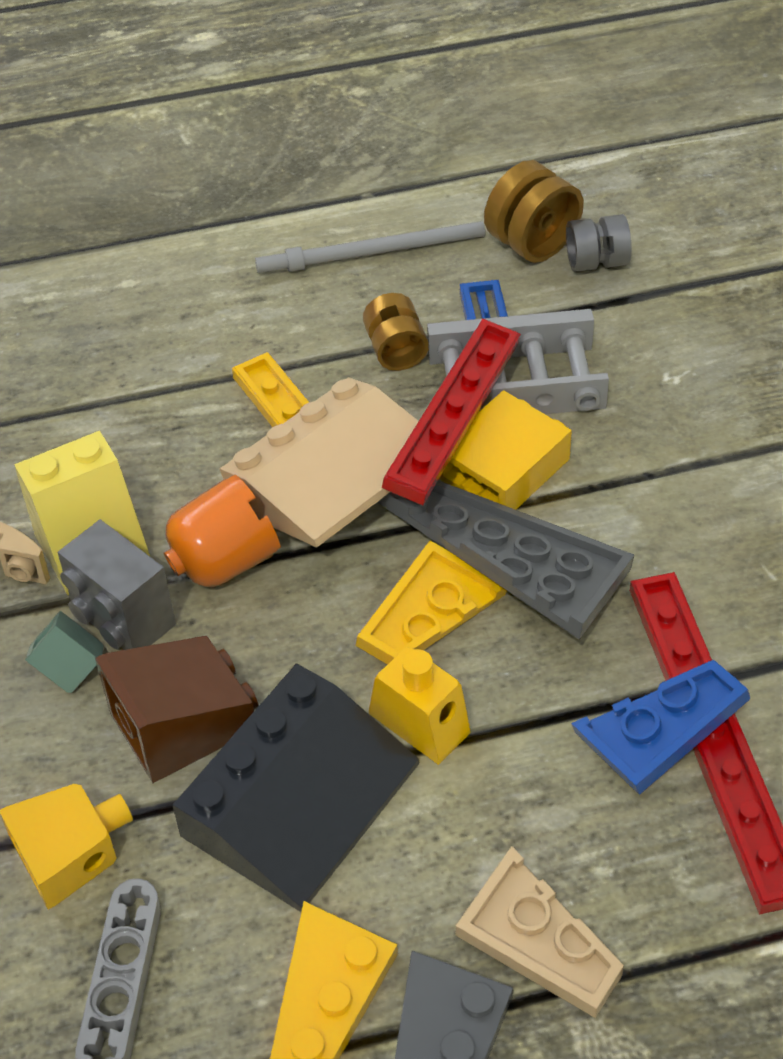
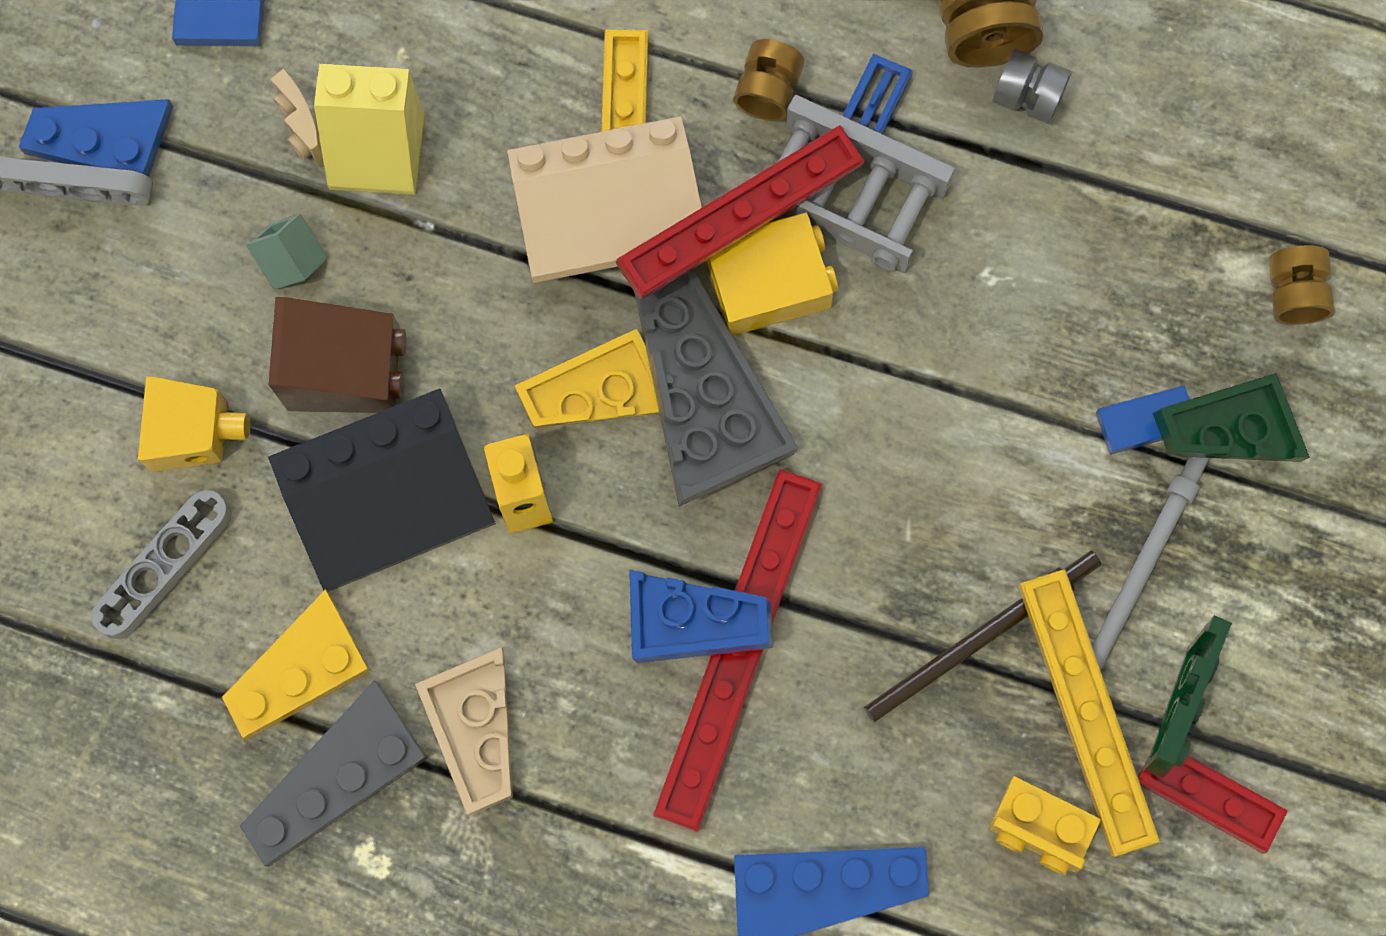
camera: 35 degrees right, 25 degrees up
flat silver brick [57,519,176,650] -> none
orange cylinder [164,474,281,587] -> none

